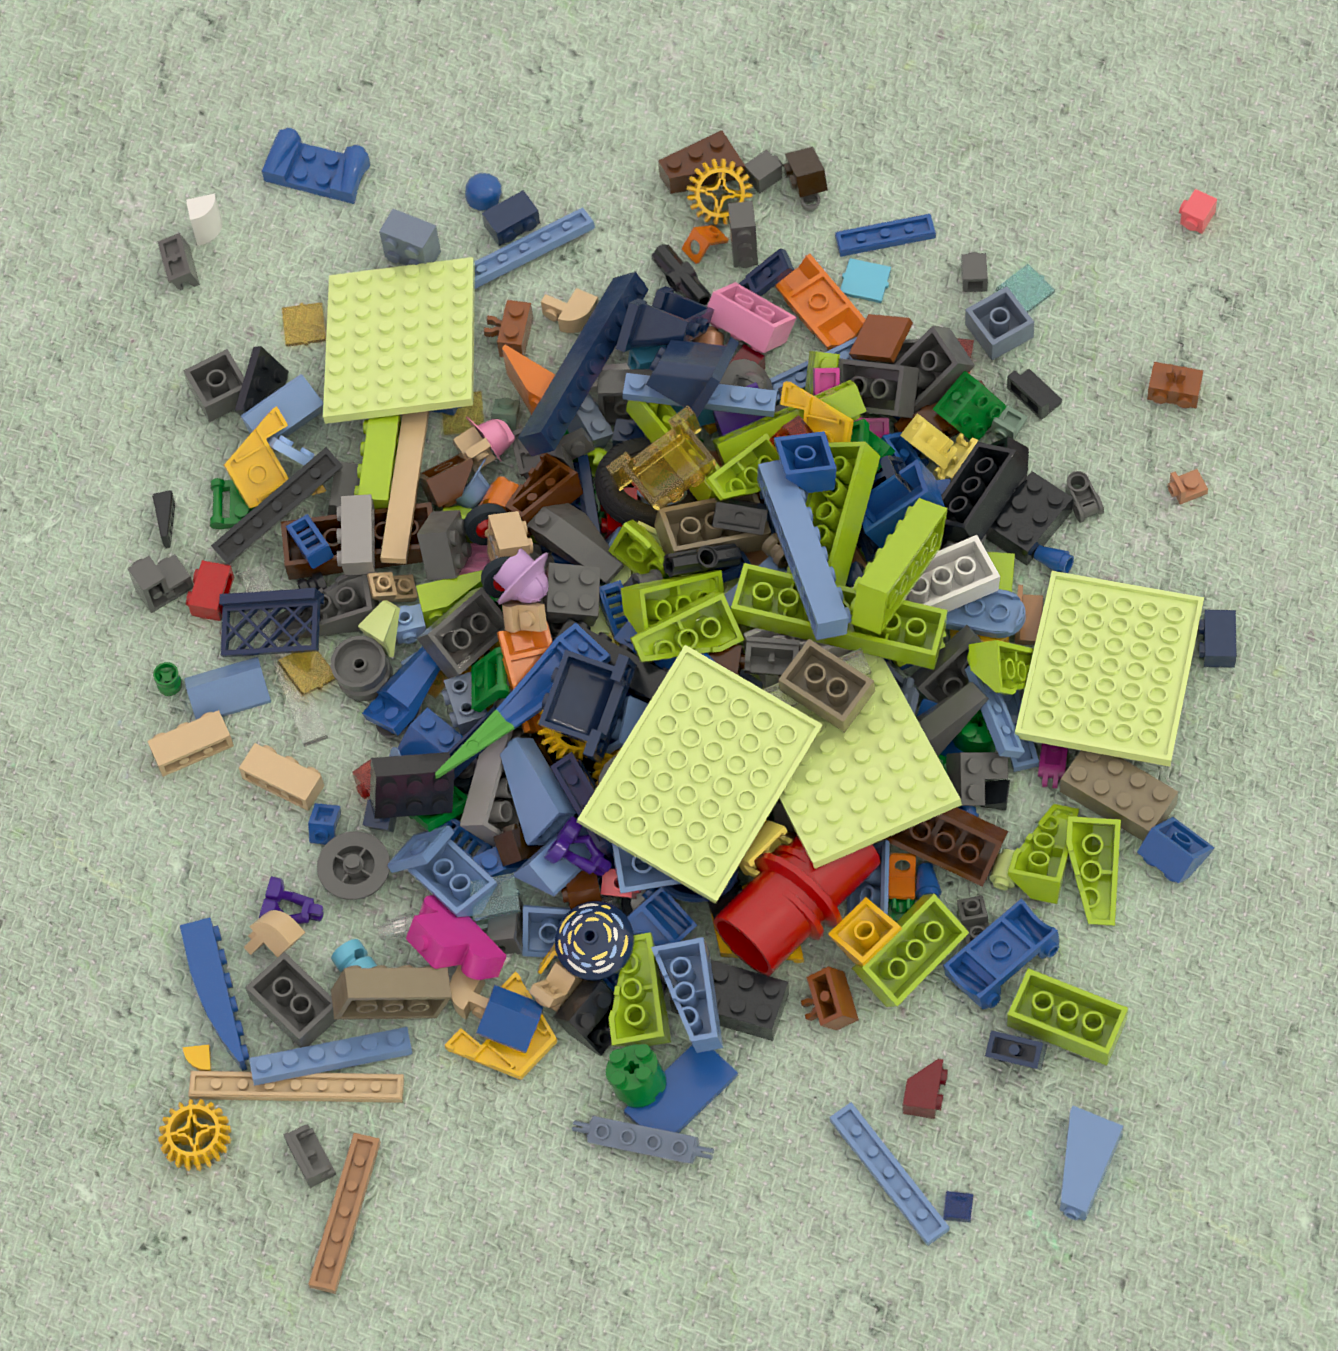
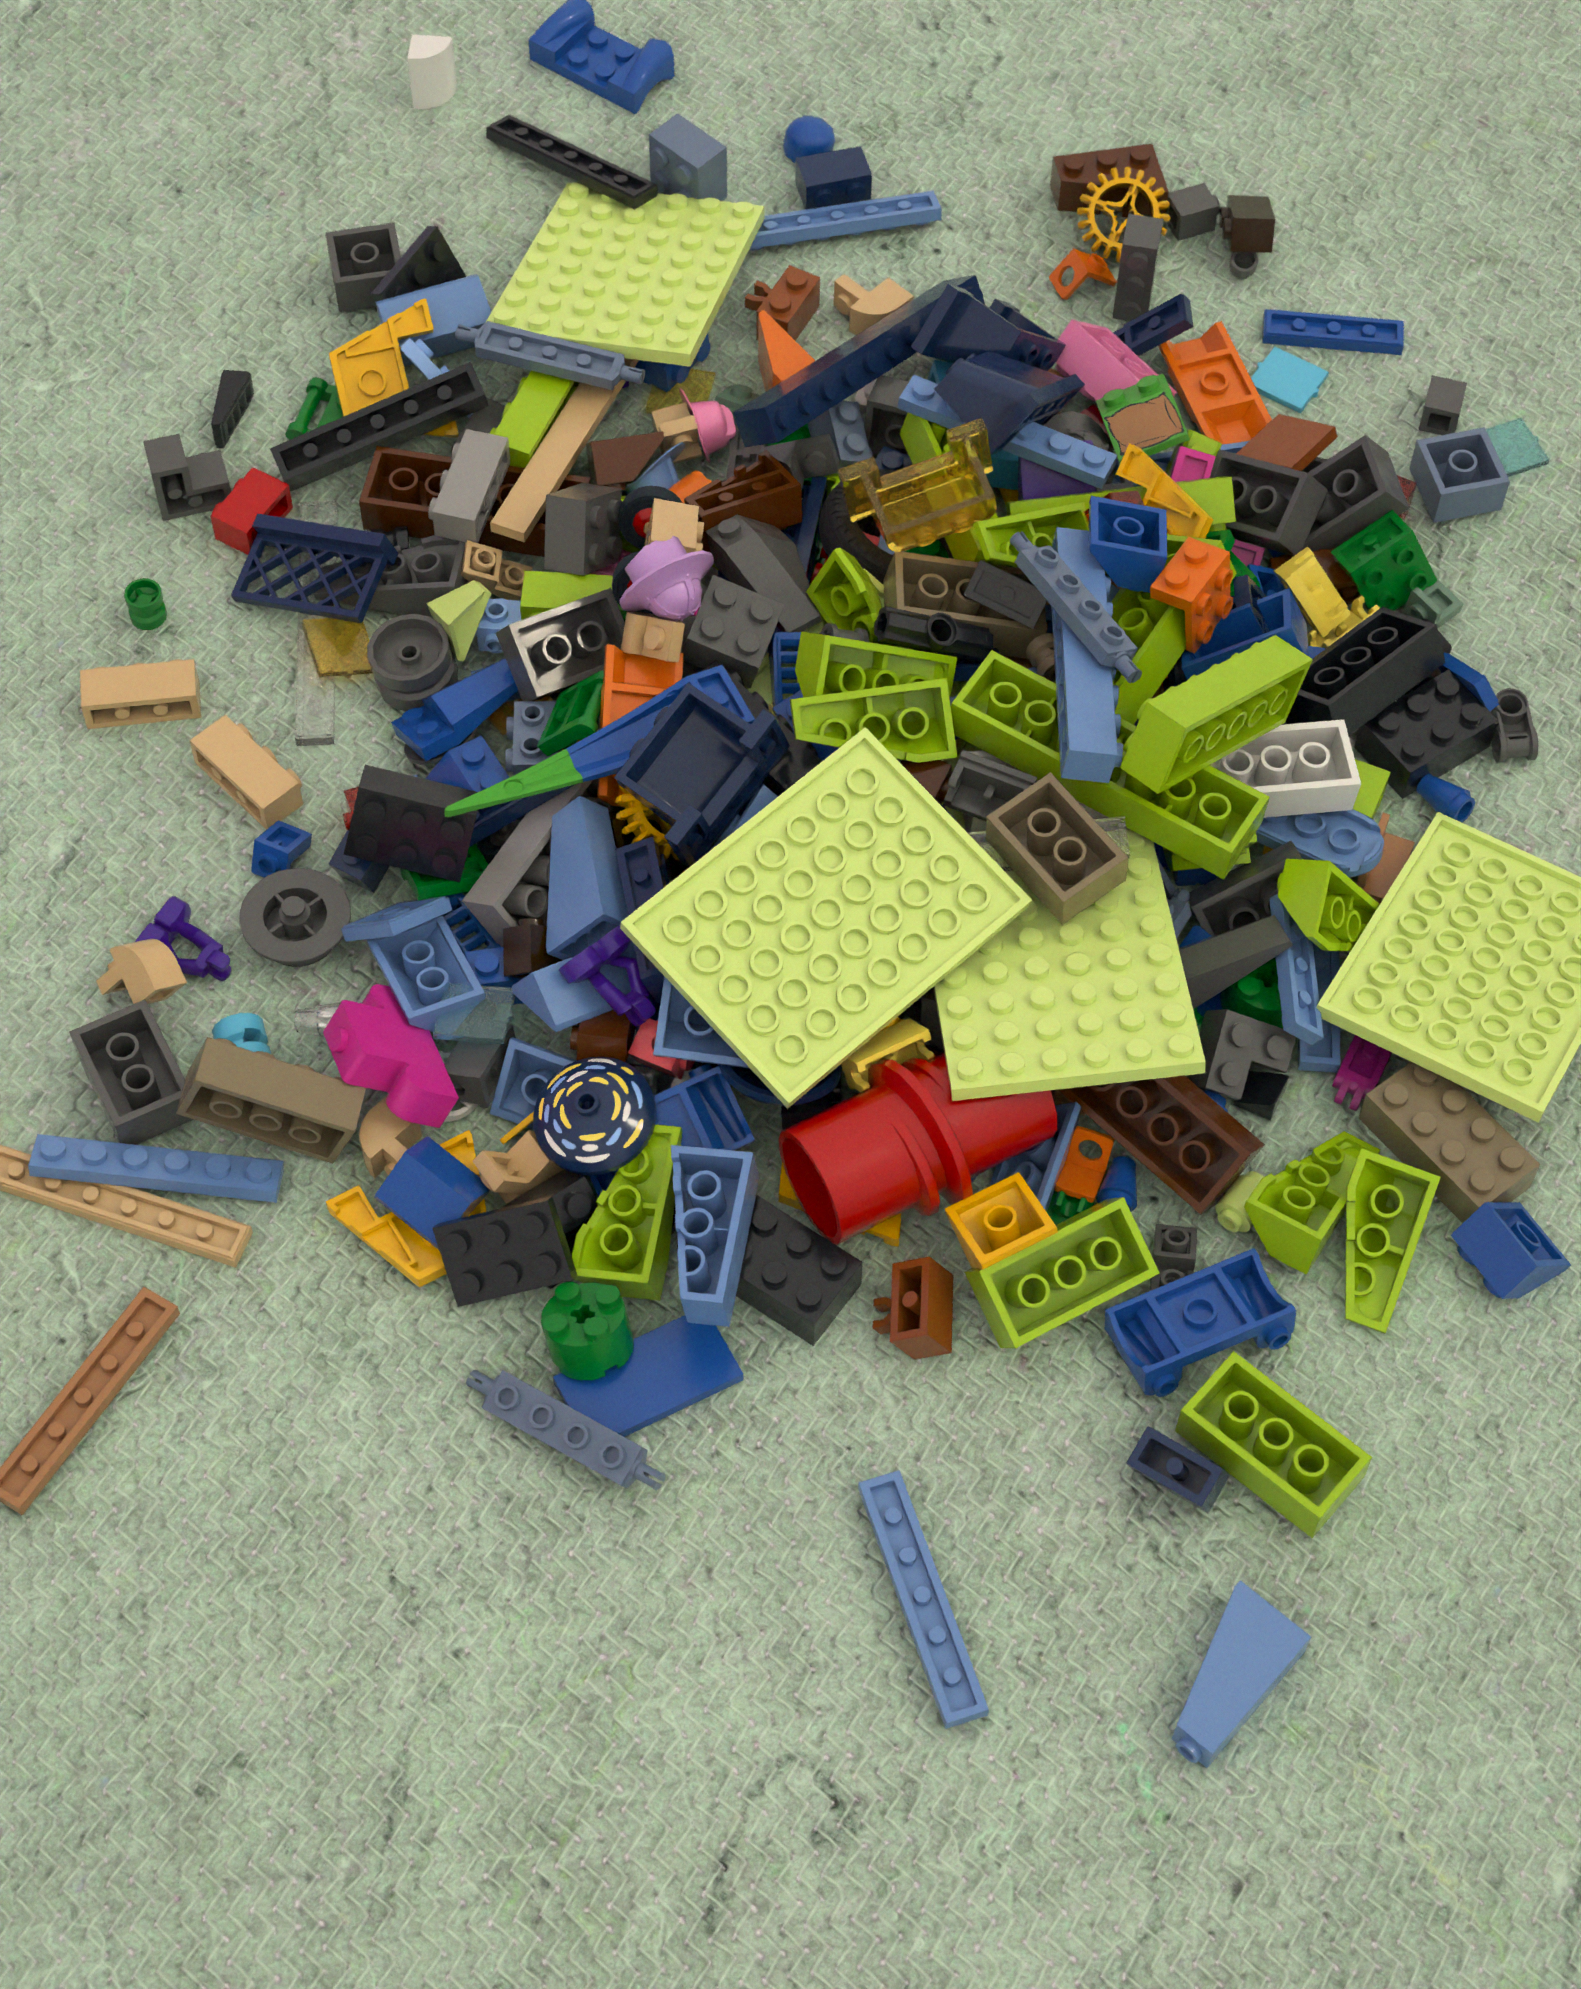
camera: 10 degrees right, 5 degrees down
dark grey hinge [157,233,200,290] -> none
blue slope [180,917,250,1071] -> none
medium blue slope [184,657,271,720] -> none
clear yellow piece [282,302,326,347] -> none
dark grey hinge [283,1124,337,1188] -> none
blue slope [286,514,333,568] -> none
black piece [651,244,711,306] -> none
dark red slope [903,1058,948,1119] -> none
clear blue tile [943,1191,973,1223] -> none
black panel [1007,369,1062,420] -> none
none -> black plate [432,1196,577,1307]
none -> sand blue plate [455,321,645,390]
none -> black tile [486,115,658,209]
none -> sand blue plate [1010,531,1142,683]
none -> slope [1096,374,1190,463]
none -> orange bracket [1150,537,1233,653]
none -> blue tile [1439,652,1499,711]

